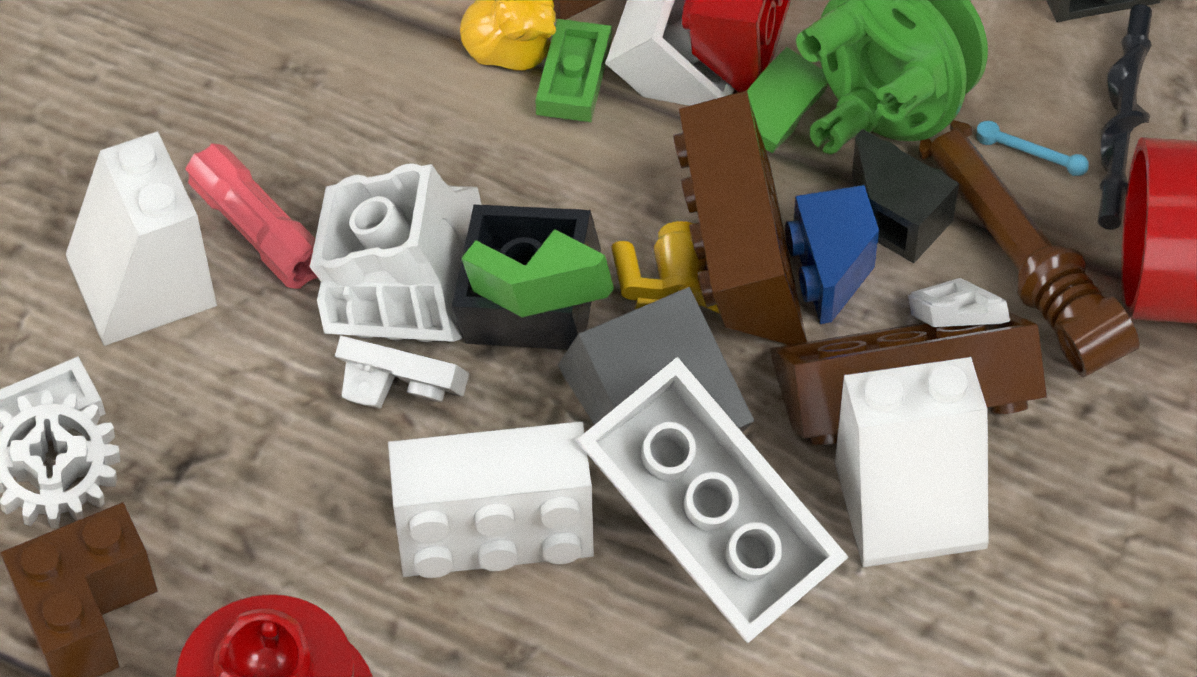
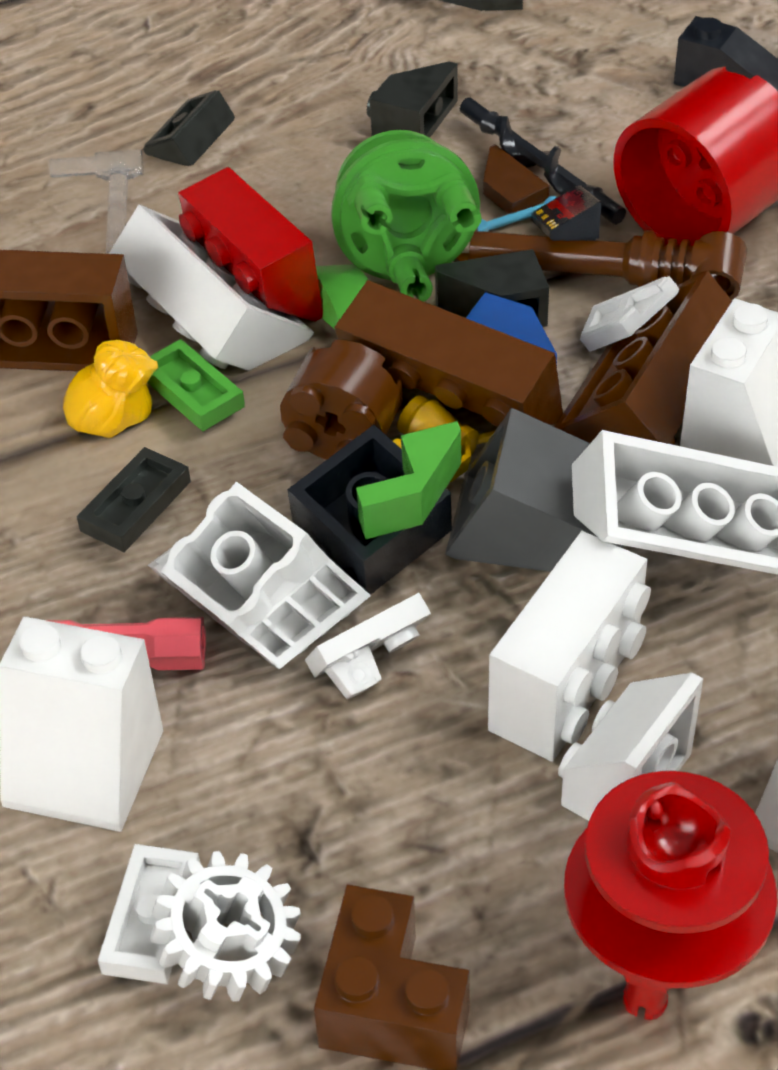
camera: 50 degrees left, 5 degrees down
none -> pearl dark grey plate [76,447,191,553]
none -> reddish brown brick [280,339,403,460]
none -> reddish brown tile [483,144,550,214]
none -> black slope [531,186,601,241]
none -> white slope [558,673,703,821]

